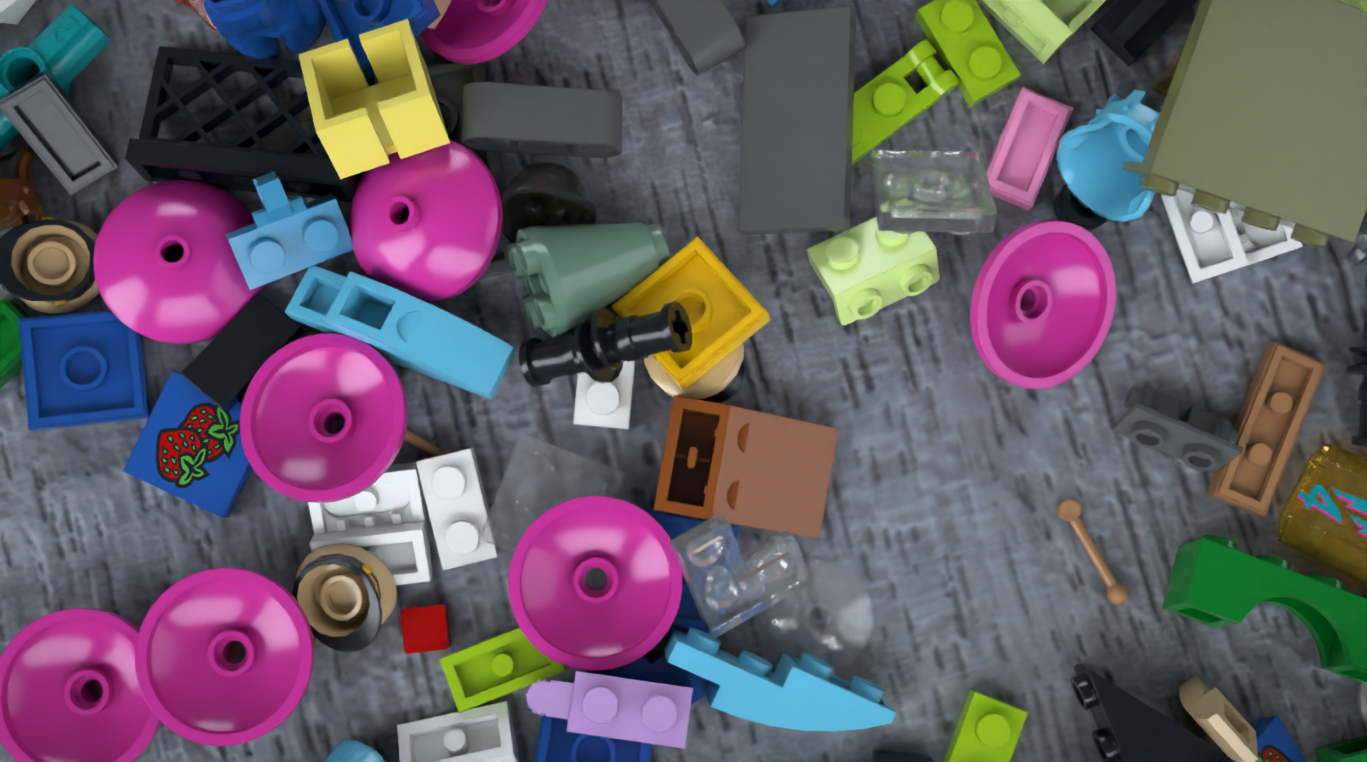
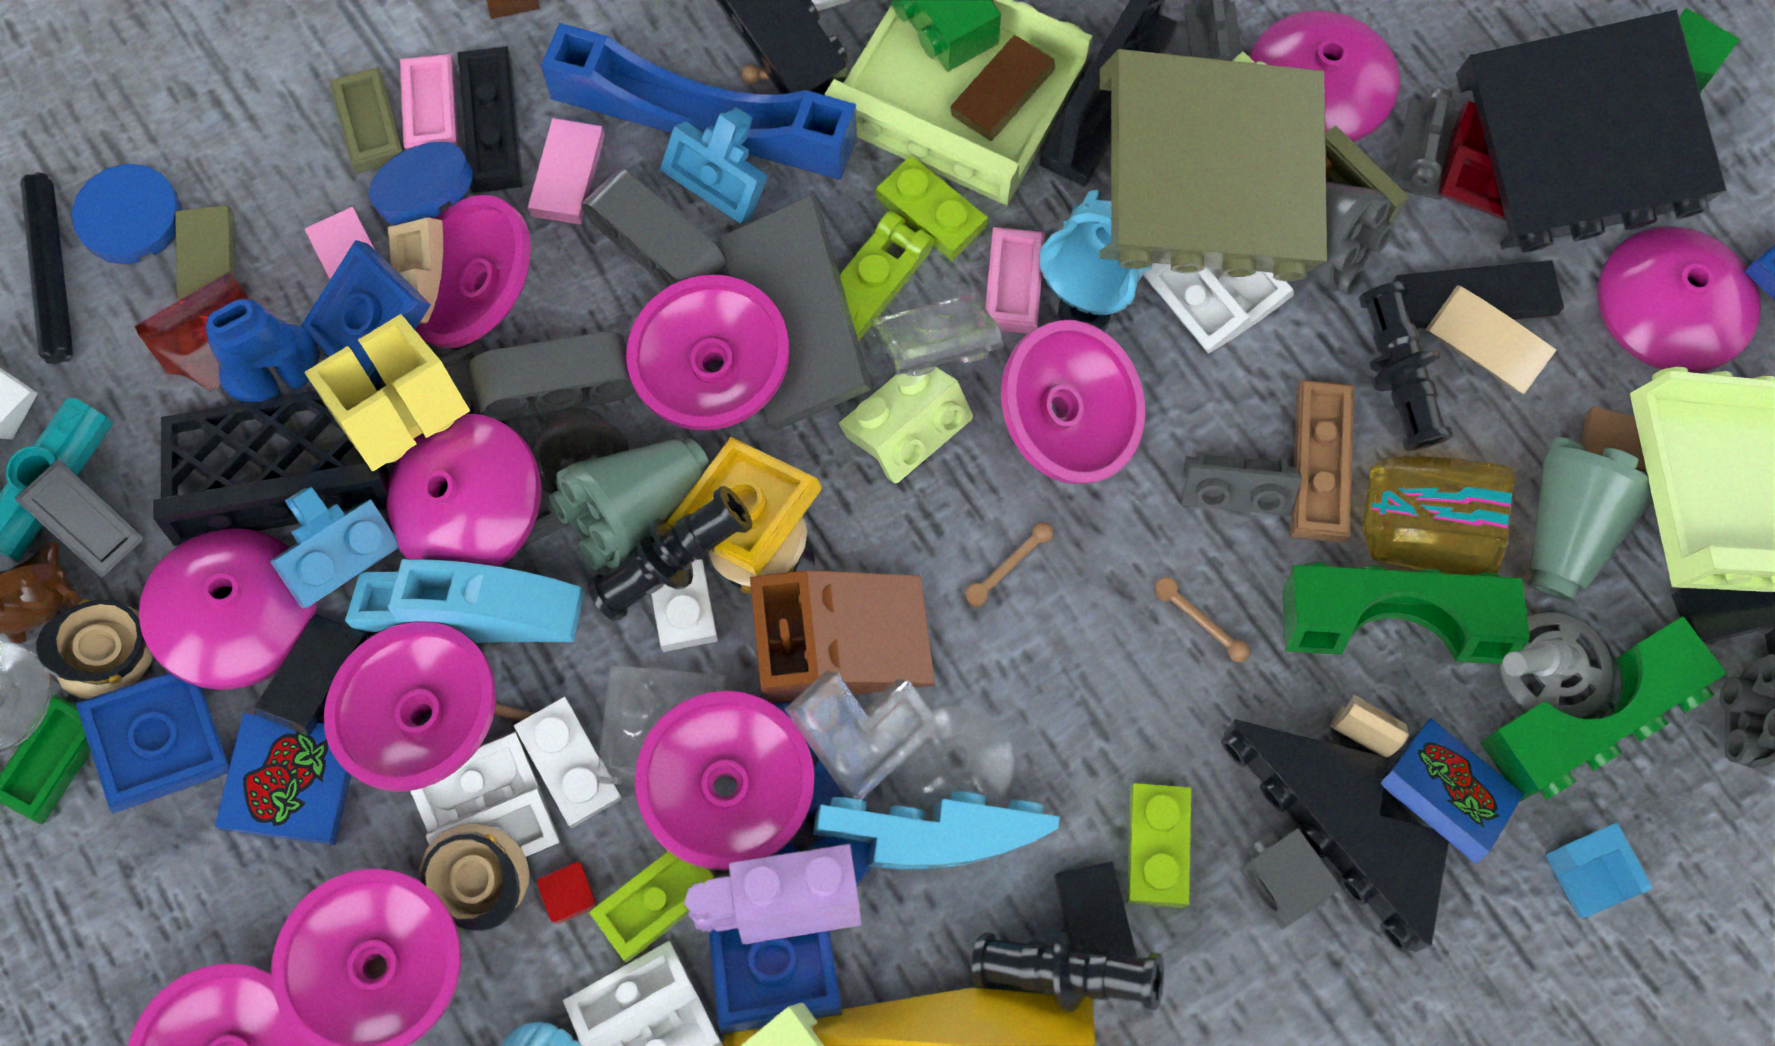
camera: 20 degrees left, 15 degrees down
none -> dark pink dish [626,275,790,430]
none -> medium nougat hinge [965,522,1054,608]

